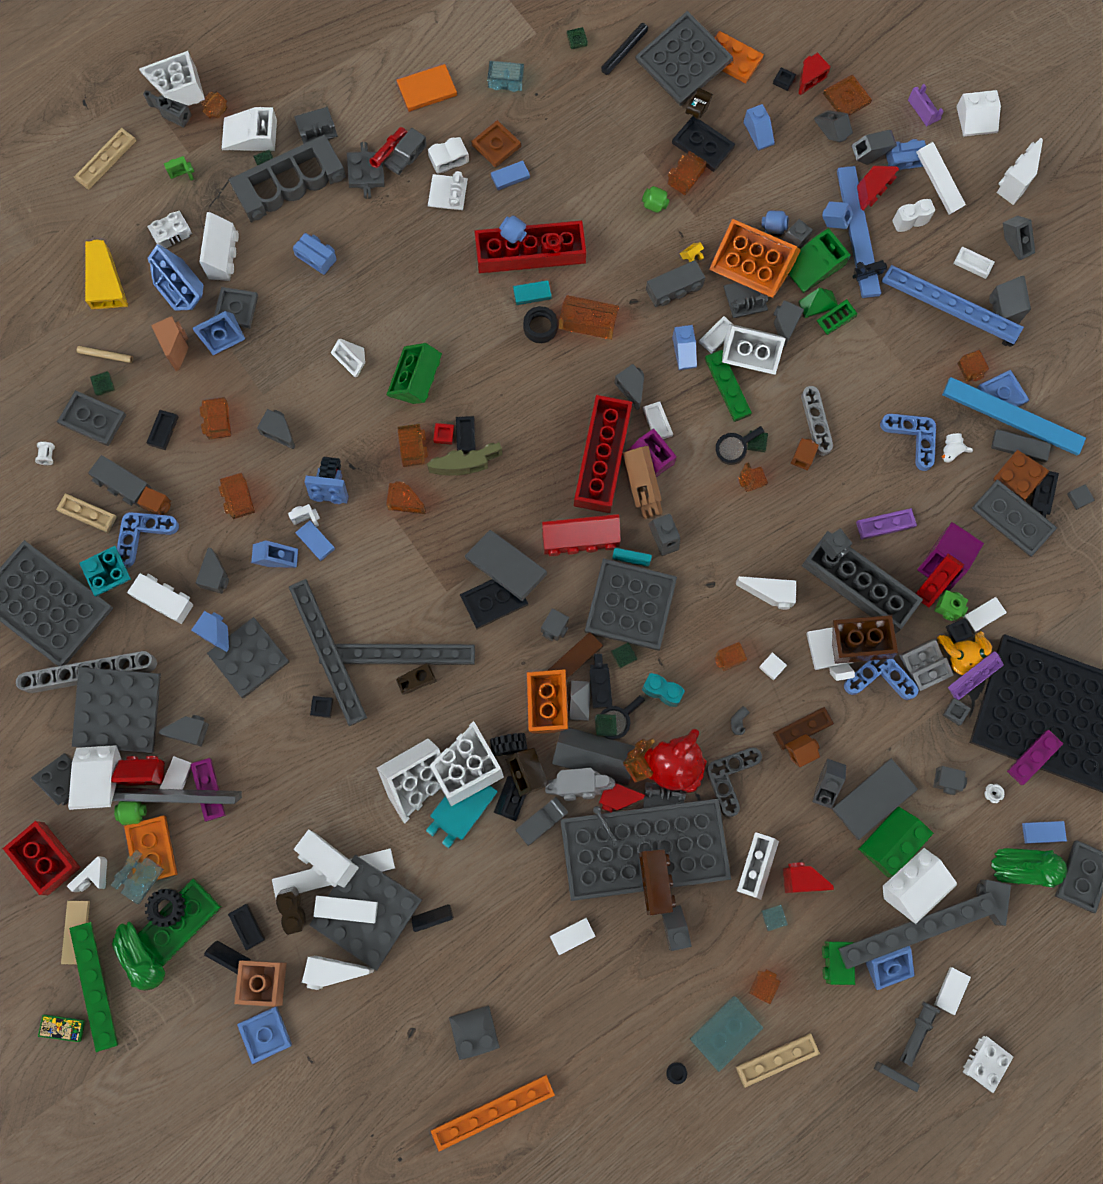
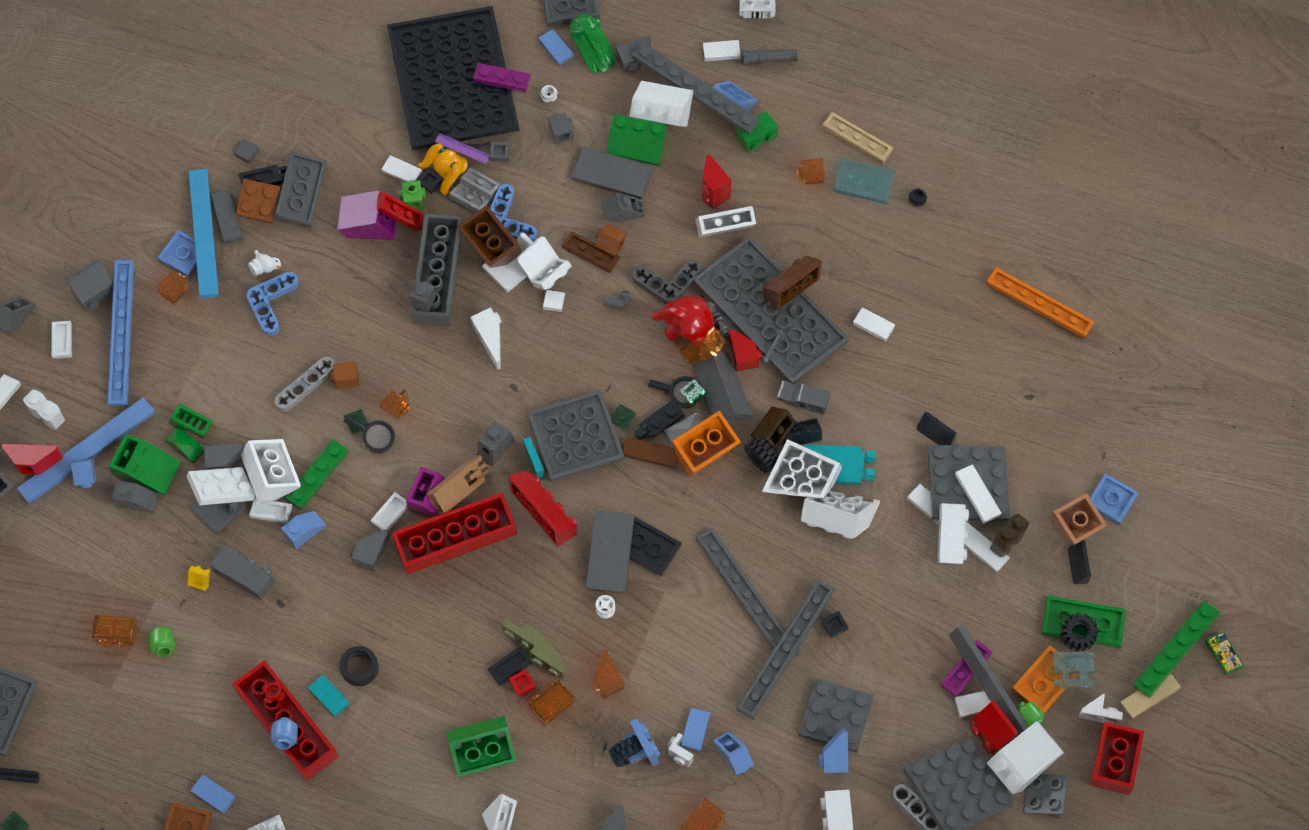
camera: 120 degrees left, 10 degrees down
green hair [112,921,166,991] -> none
dark grey slope [159,715,209,747] -> none
dark grey slope [196,548,229,594] -> none
black tile [228,904,265,951] -> none
white slope [302,956,374,990] -> none
dark brown leg [396,663,437,694] -> none
dark grey slope [449,1005,500,1060] -> none
dark grey brick [541,608,569,641] -> none
light grey hinge [545,768,616,801] -> none
clear orange slope [559,295,619,340] -> none
teal brick [642,673,685,707] -> none
dark grey slope [662,905,692,951] -> none
black plate [672,116,735,172] -> none
dark brown leg [685,88,713,119] -> none
orange slope [709,219,801,298] -> none
clear orange brick [715,642,748,672] -> none
medium blue slope [743,104,775,151] -> none
clear light blue tile [761,905,788,931] -> none
medium blue head [762,211,789,235] -> none
black piece [852,260,887,281] -> none
medium lavender tile [856,508,917,540] -> none
dark grey tile [874,1062,920,1092] -> none
none -> white plate [187,467,255,505]
none -> white bracket [516,236,572,290]
none -> white wheel [595,595,615,619]

